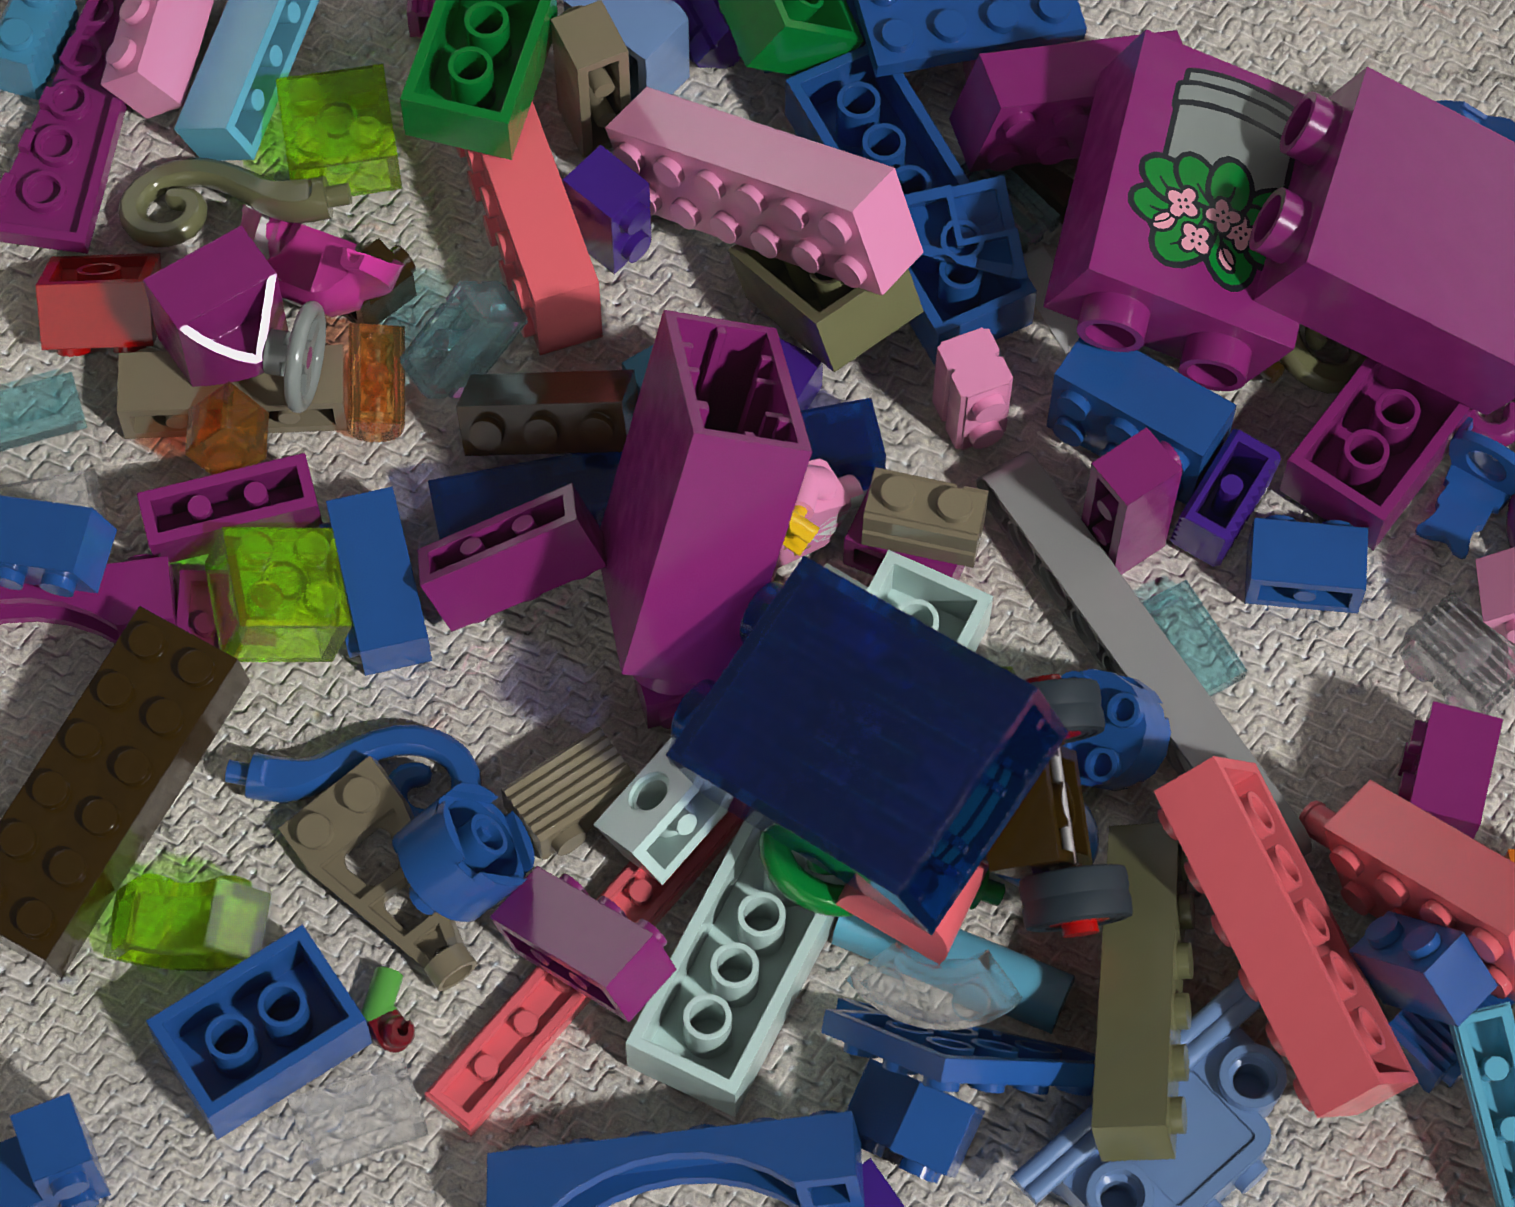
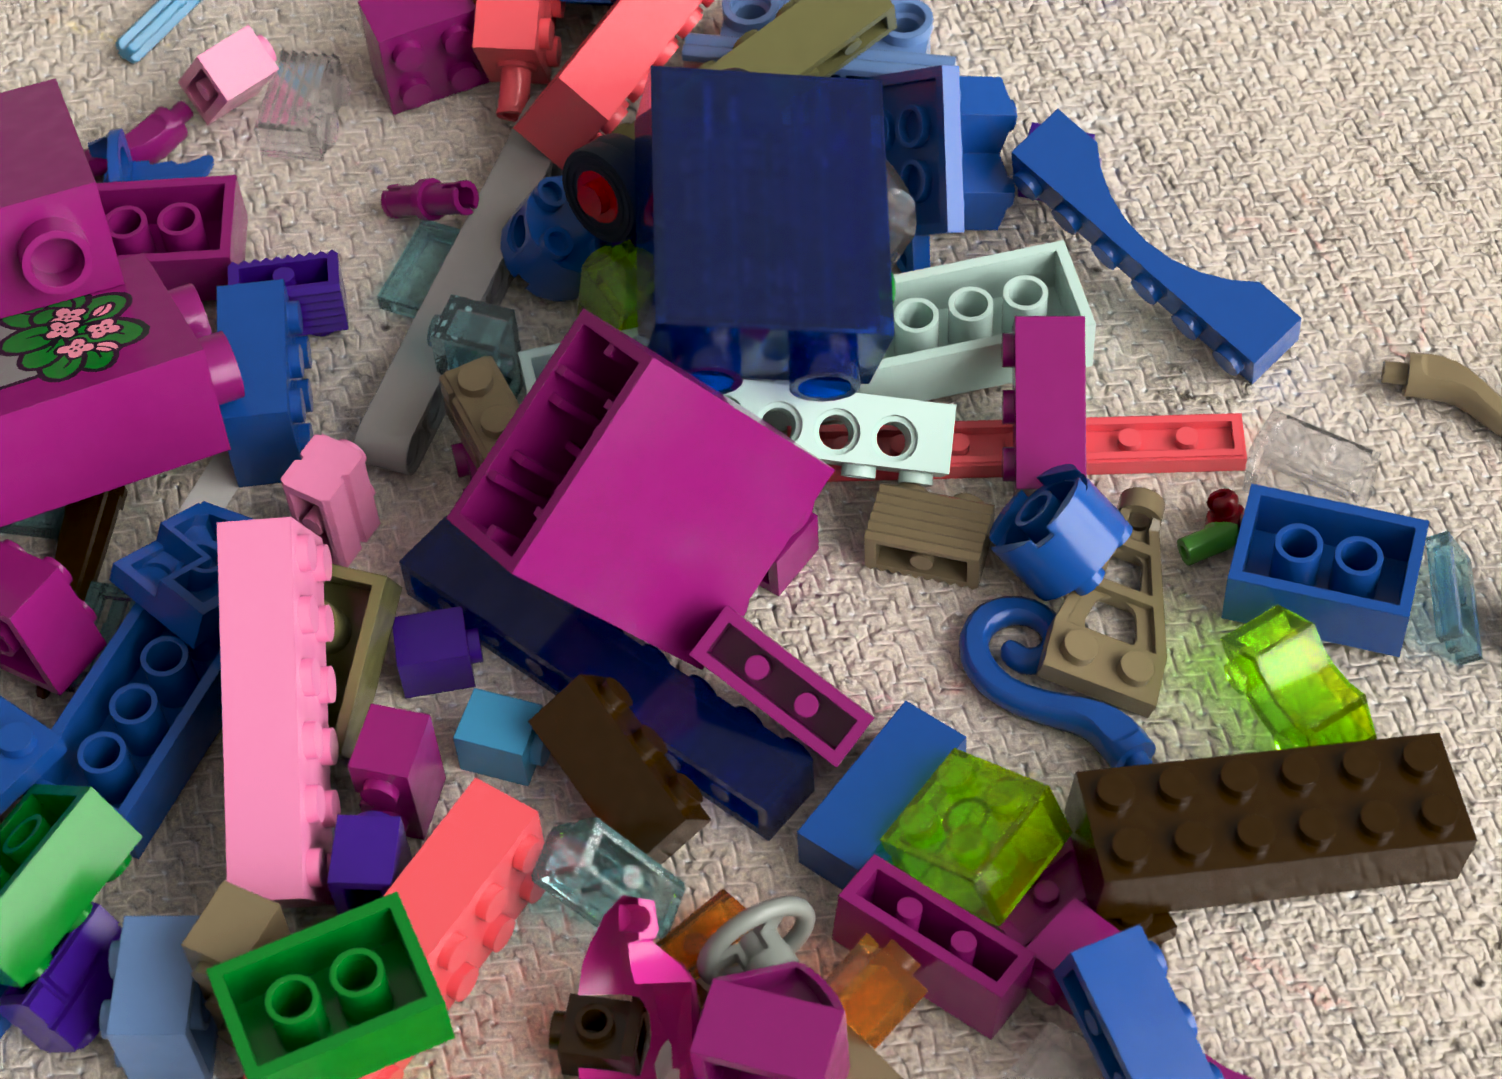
camera: 125 degrees left, 10 degrees down
magenta brick [1081,427,1183,575] -> none
blue brick [1244,515,1368,614] -> none
none -> magenta brick [348,704,446,840]
none -> magenta pin [381,178,479,221]
none -> clear light blue slope [427,294,523,399]
none -> clear light blue tile [1426,531,1483,666]

